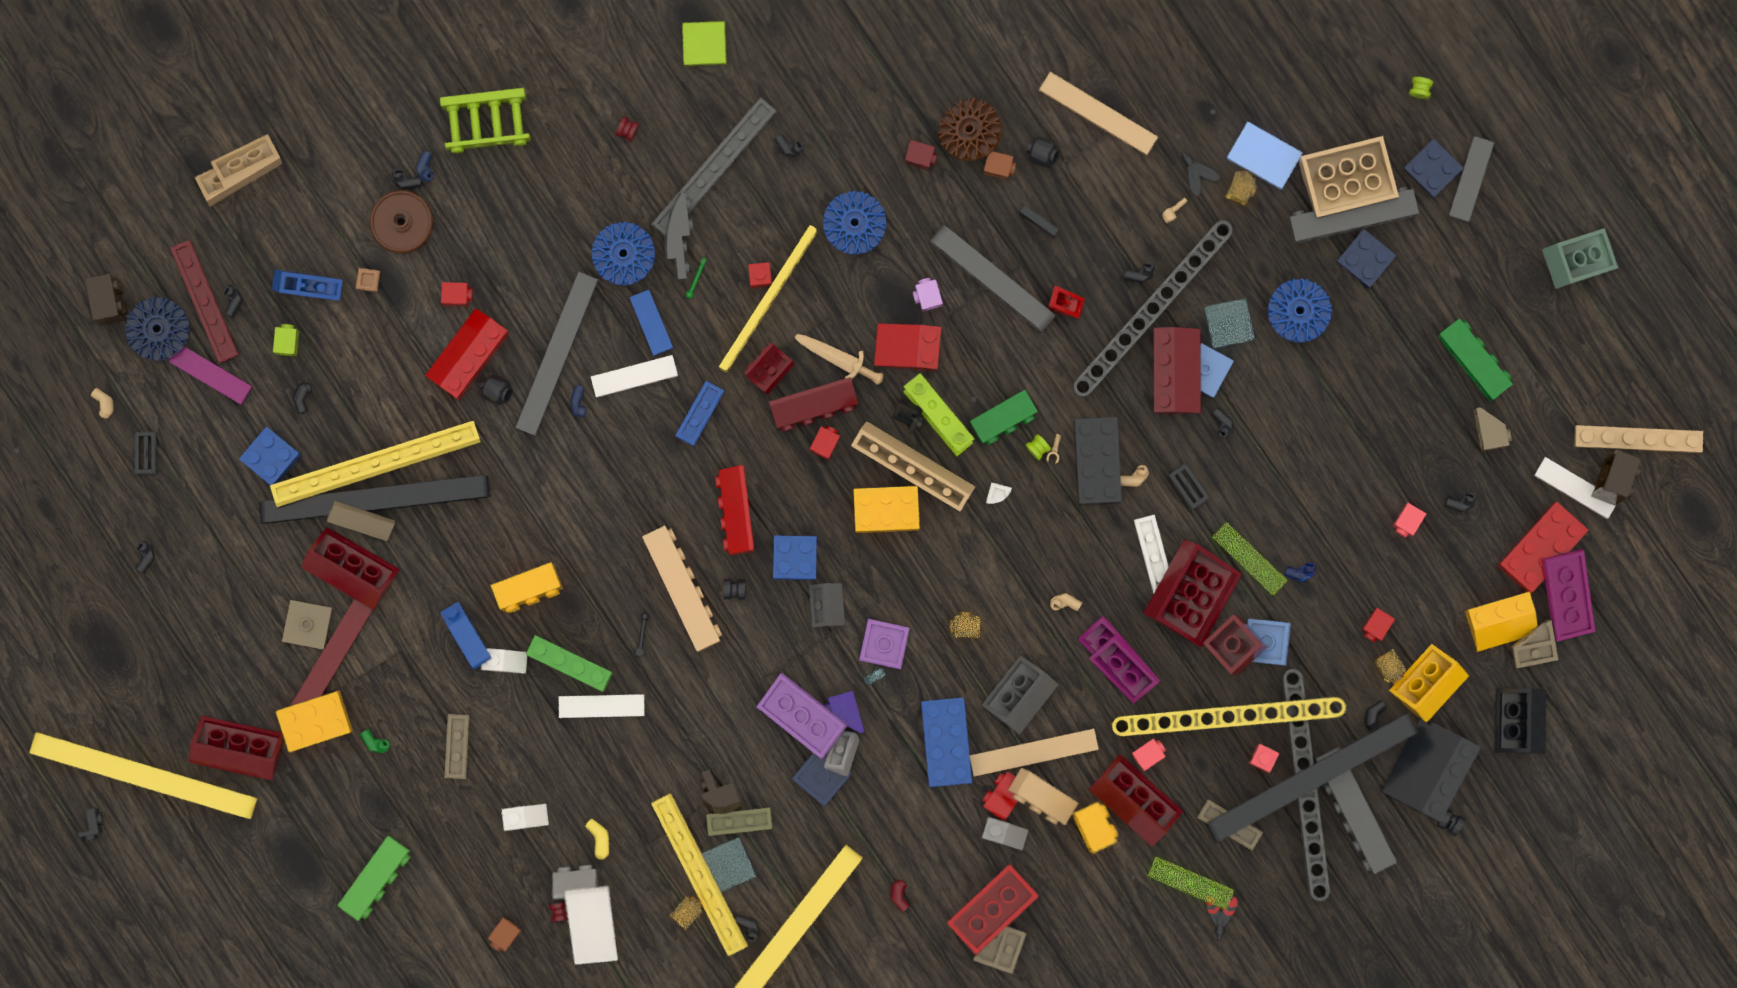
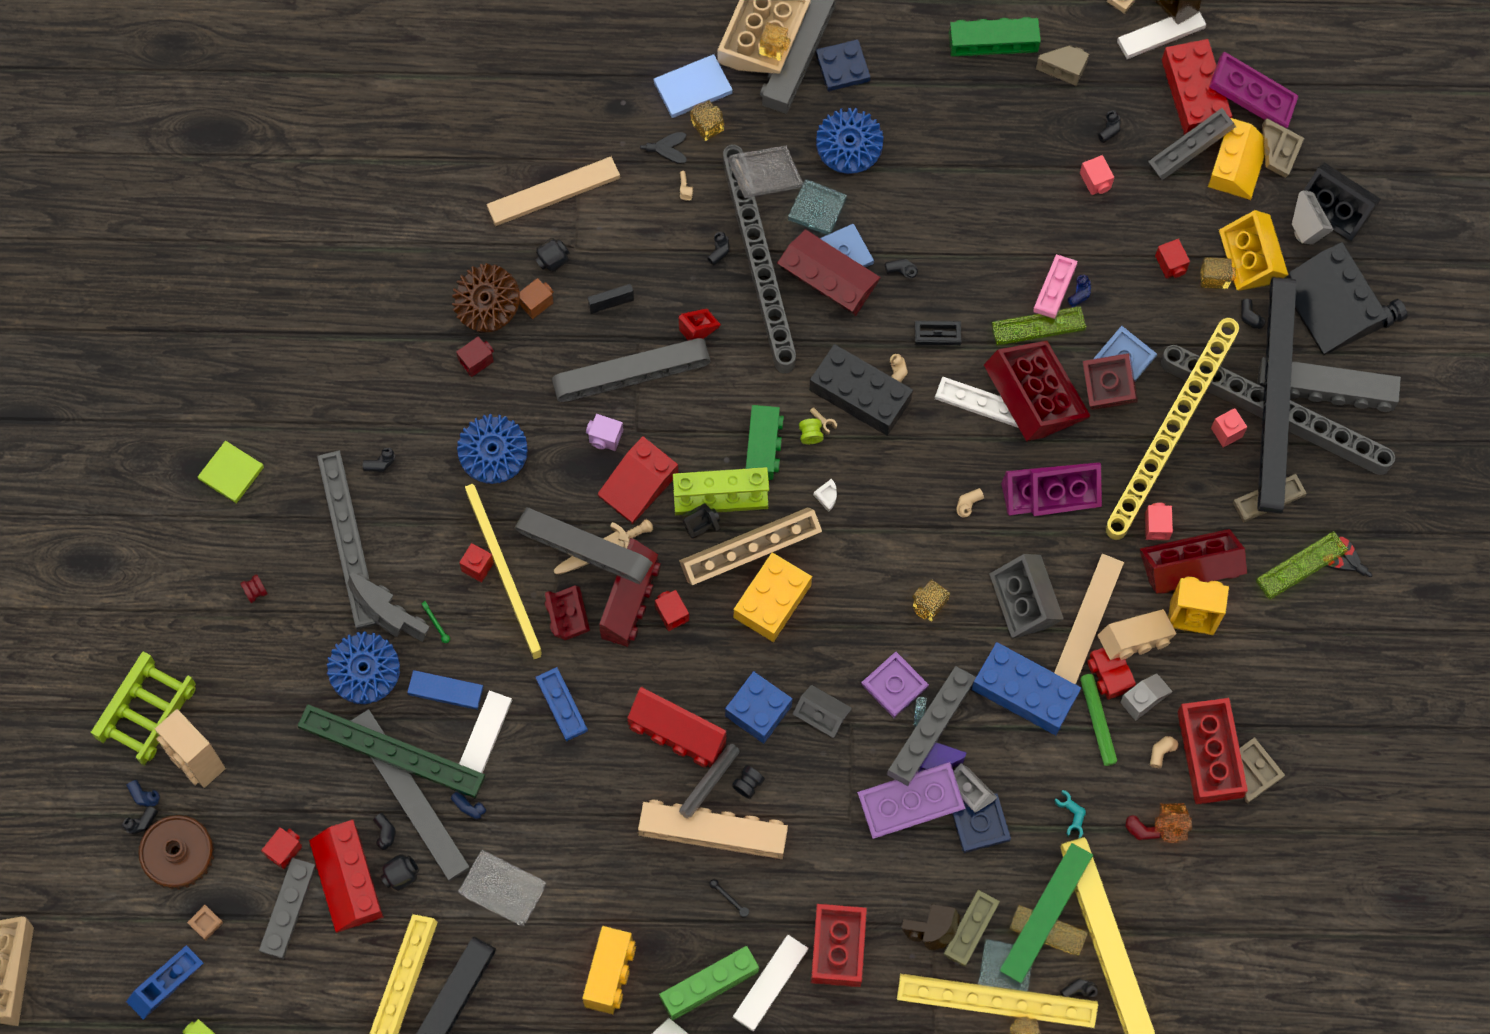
camera: 55 degrees left, 15 degrees down
none -> tan brick [155,709,226,788]
none -> dark grey plate [259,858,316,960]
none -> dark green plate [298,704,485,799]
none -> black arm [373,813,396,850]
none -> clear tile [458,850,547,927]
none -> dark grey beam [514,507,653,584]
none -> dark grey axle [679,744,739,818]
none -> clear tile [728,146,803,198]
none -> clear yellow brick [759,22,791,60]
none -> red brick [811,904,867,987]
none -> dark grey plate [887,666,976,786]
none -> green tile [999,843,1093,984]
none -> clear yellow tile [1009,905,1088,957]
none -> bright pink tile [1033,254,1078,319]
none -> teal arm [1055,790,1086,839]
none -> bright green axle [1080,674,1117,766]
none -> dark grey plate [1148,108,1236,180]
none -> tan arm [1150,736,1178,768]
none -> clear orange brick [1155,803,1192,843]
none -> light grey slope [1292,190,1334,245]

